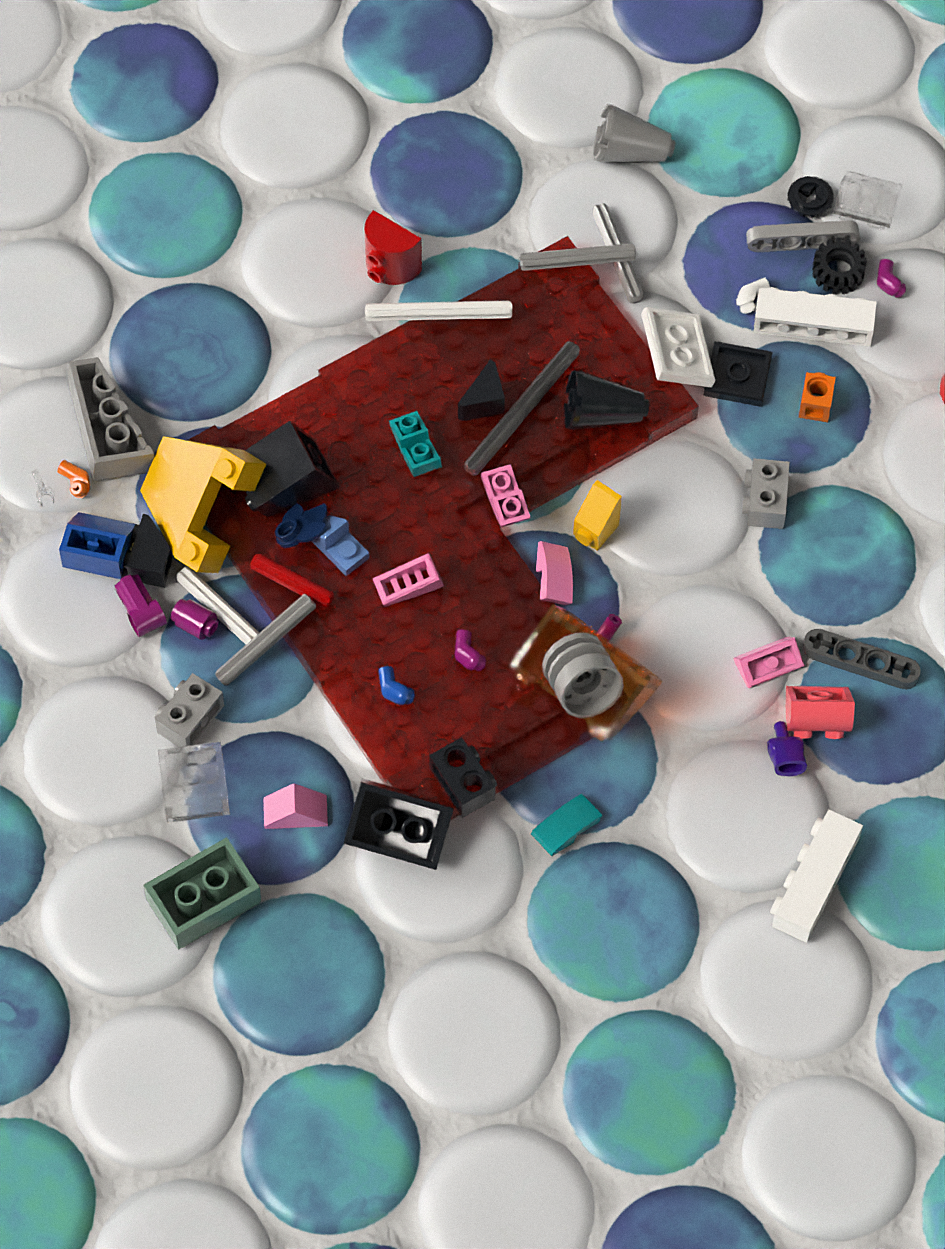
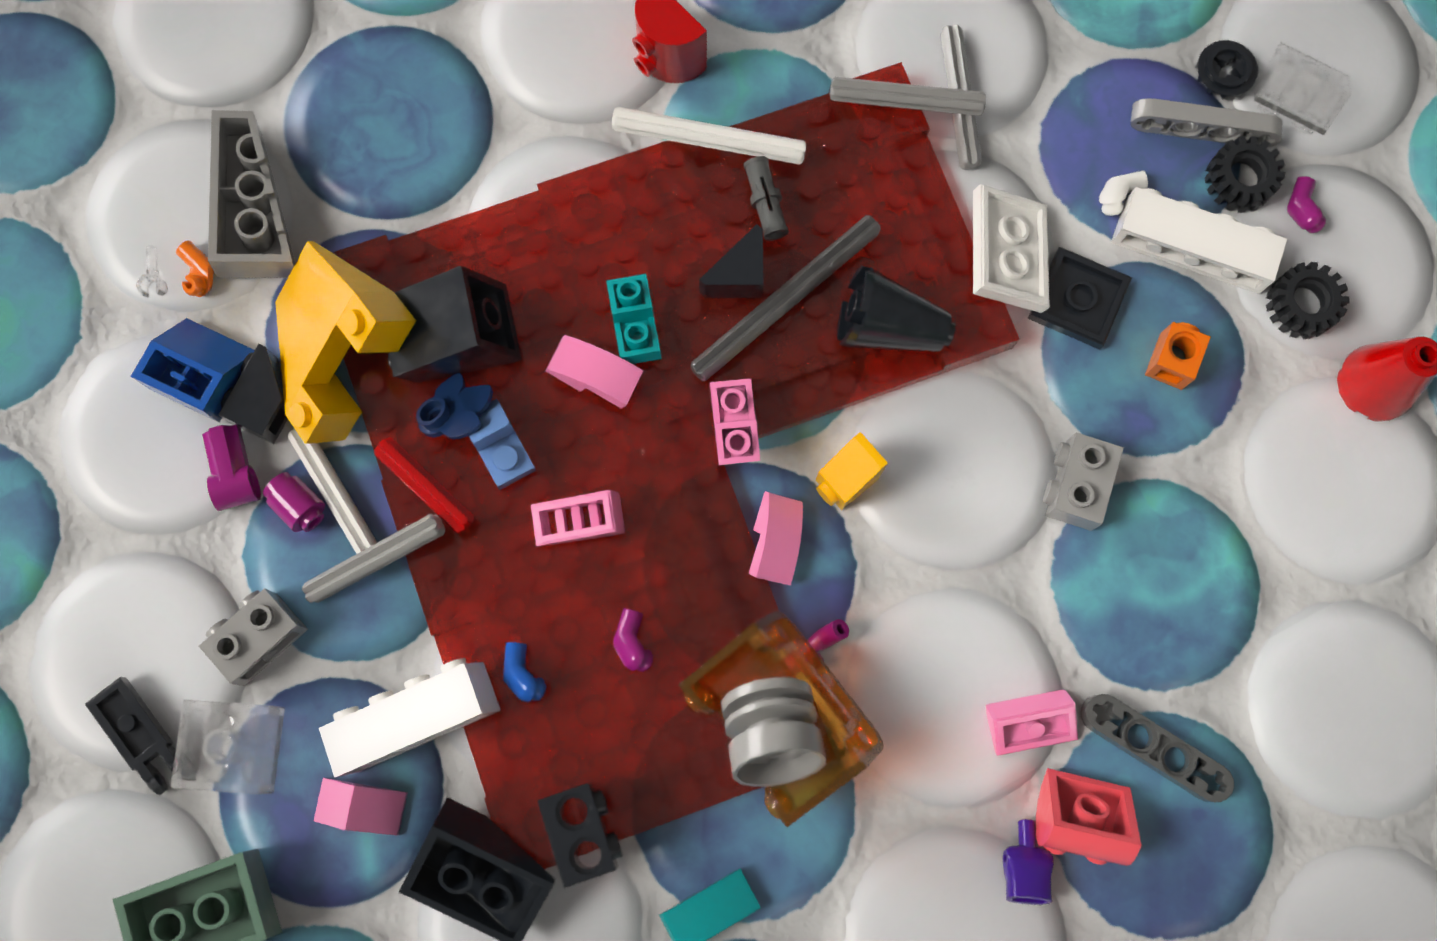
camera: 10 degrees right, 15 degrees up
none -> black hinge [85,677,190,796]
none -> white brick [319,658,501,777]
none -> bright pink slope [545,335,643,408]
none -> dark grey pin [744,156,789,241]
none -> black tyre [1266,262,1350,339]

